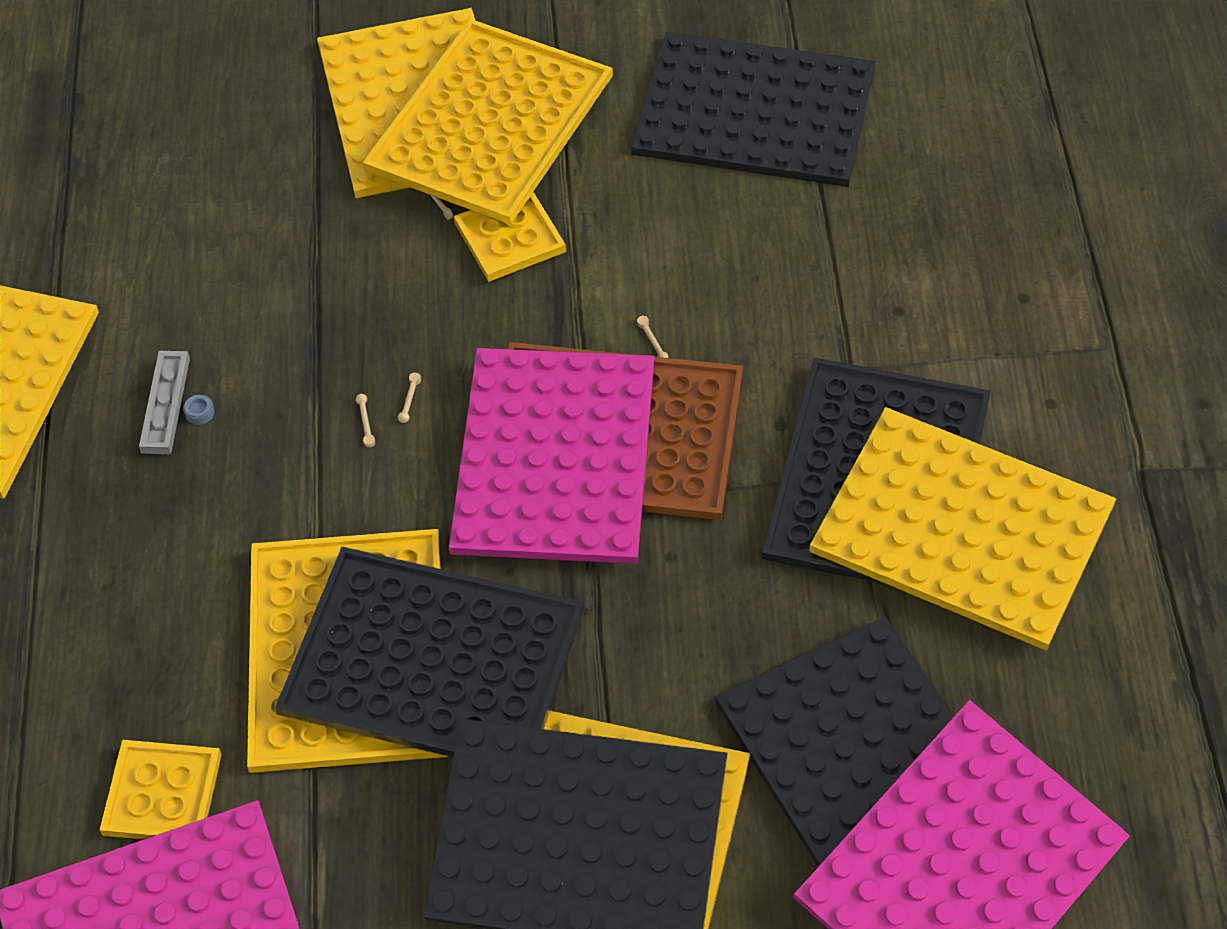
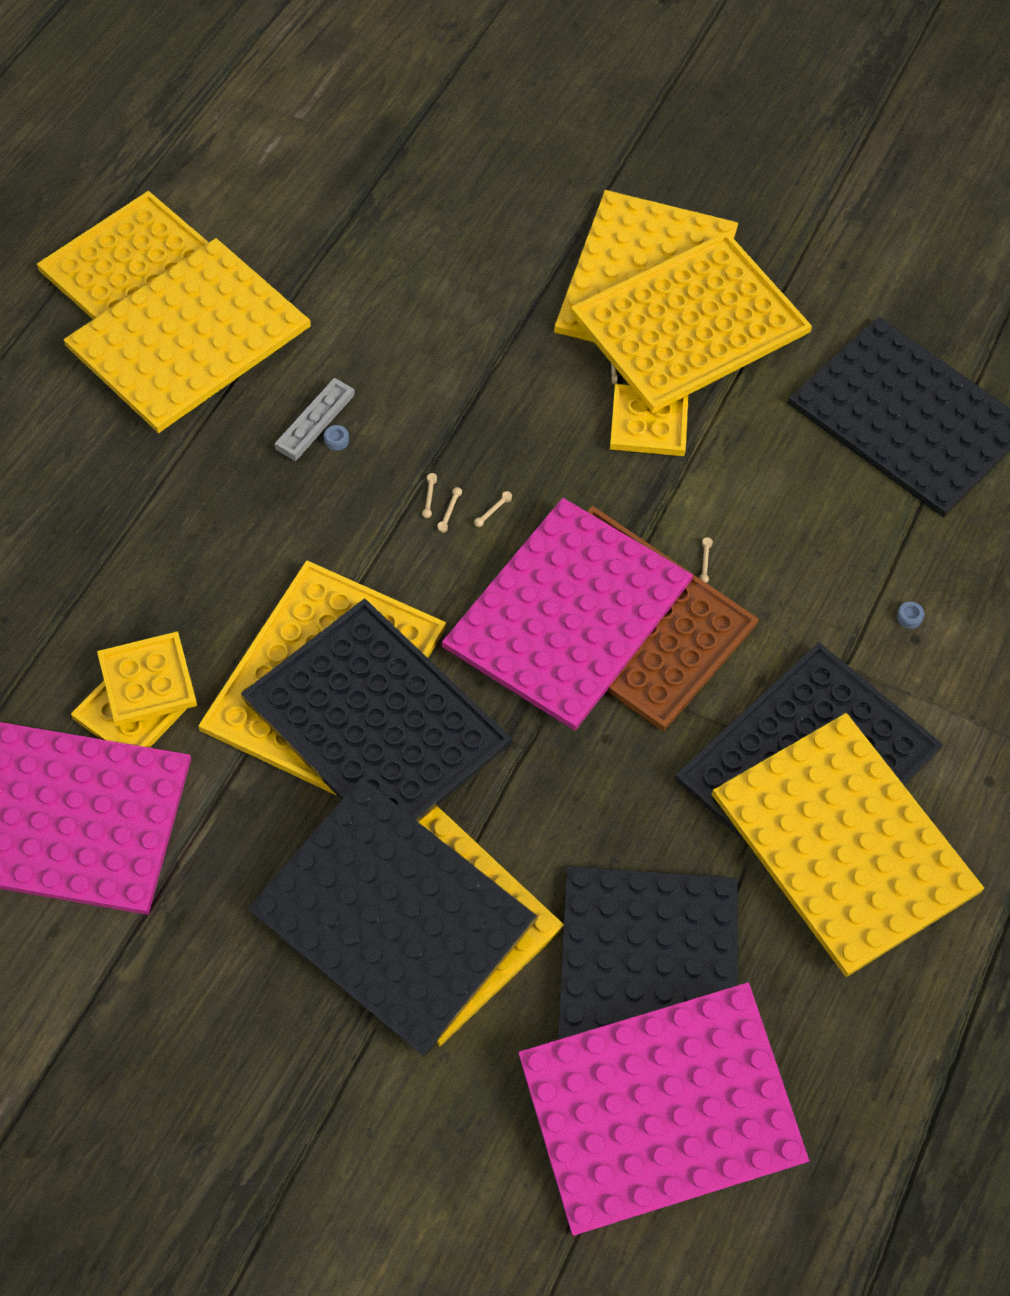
camera: 25 degrees right, 5 degrees up
none -> yellow plate [97,631,197,726]
none -> tan hinge [422,473,437,518]
none -> sand blue tile [897,602,925,629]

